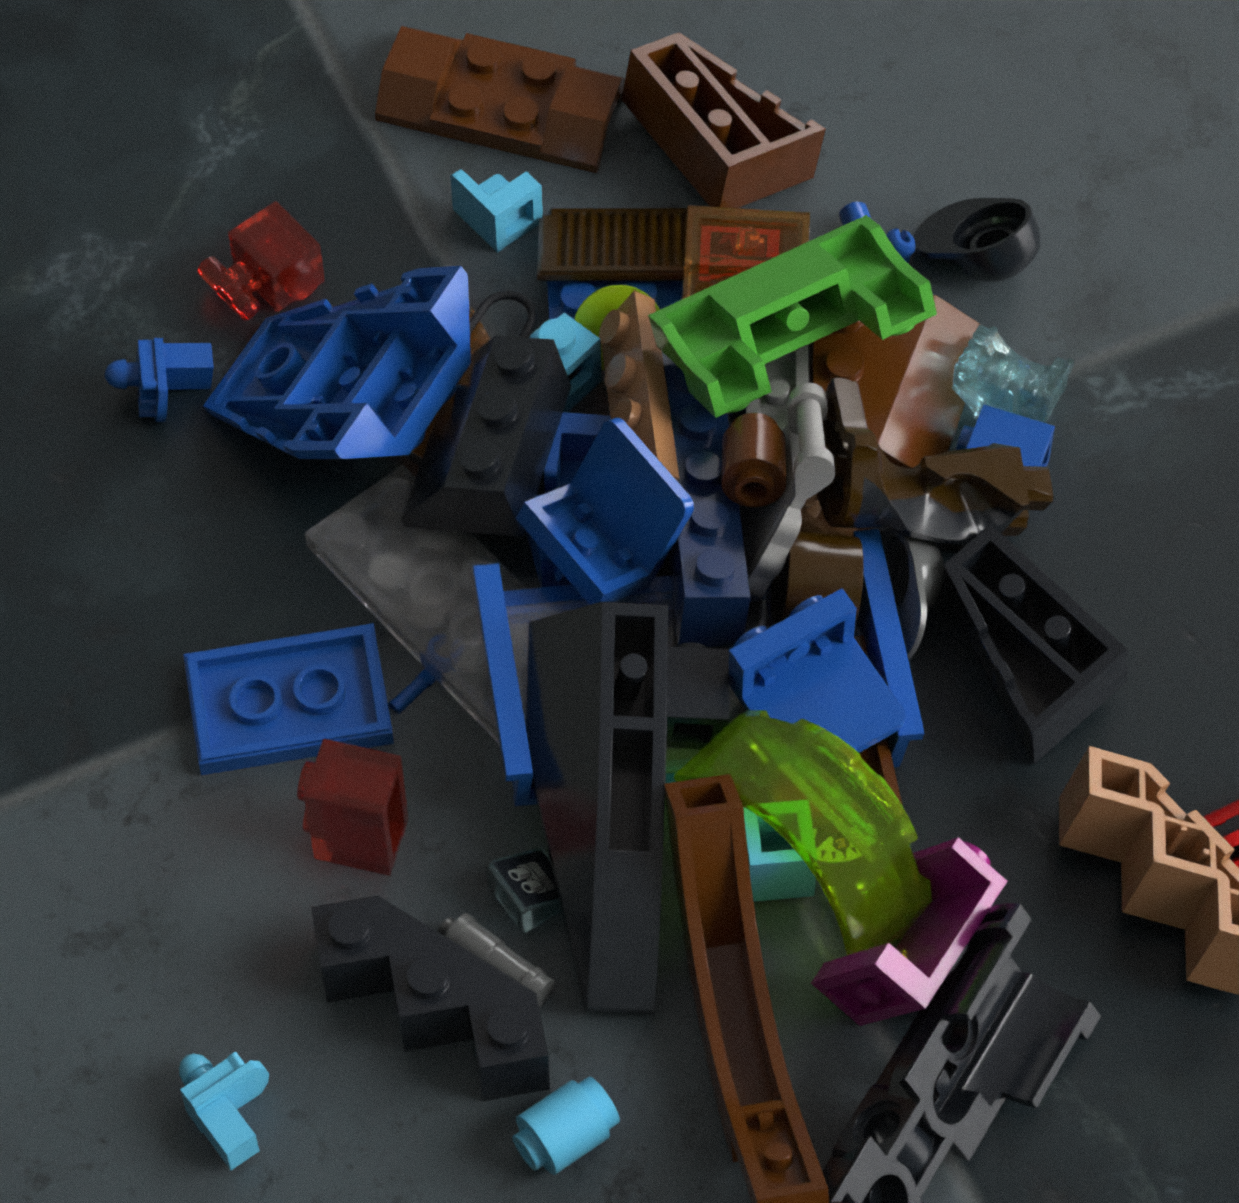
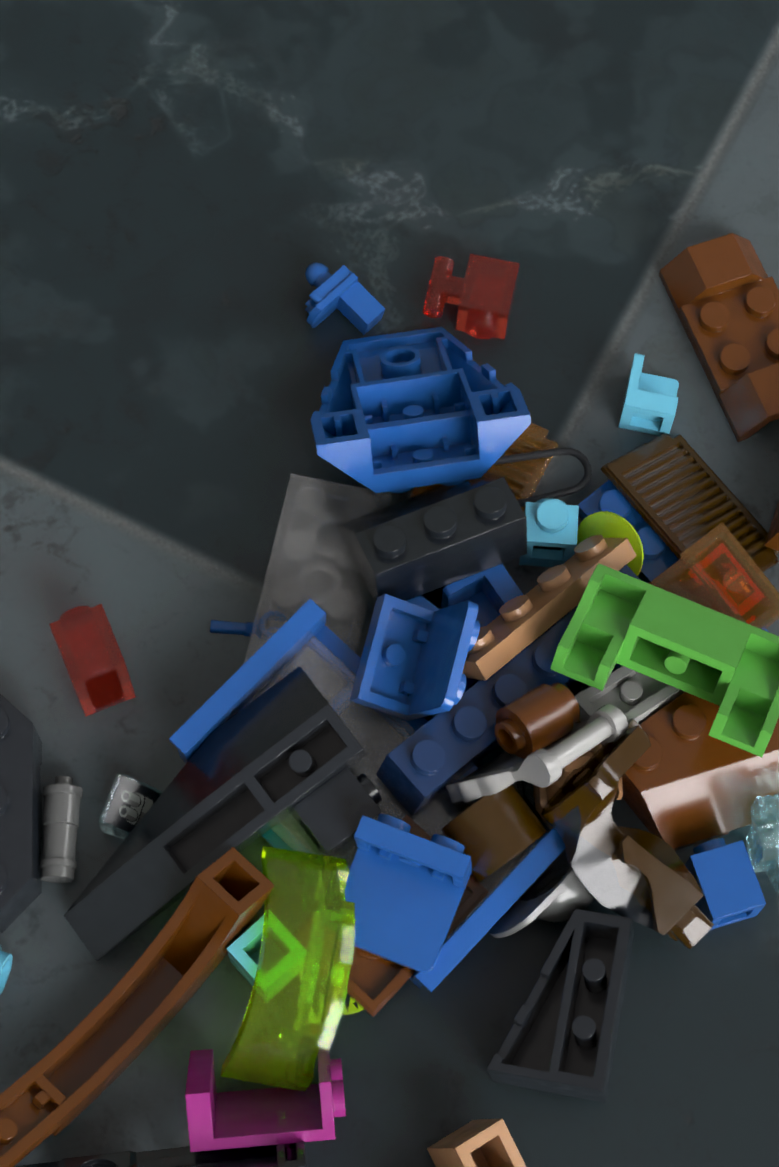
camera: 50 degrees right, 10 degrees up
blue tile [183,623,394,775] -> none

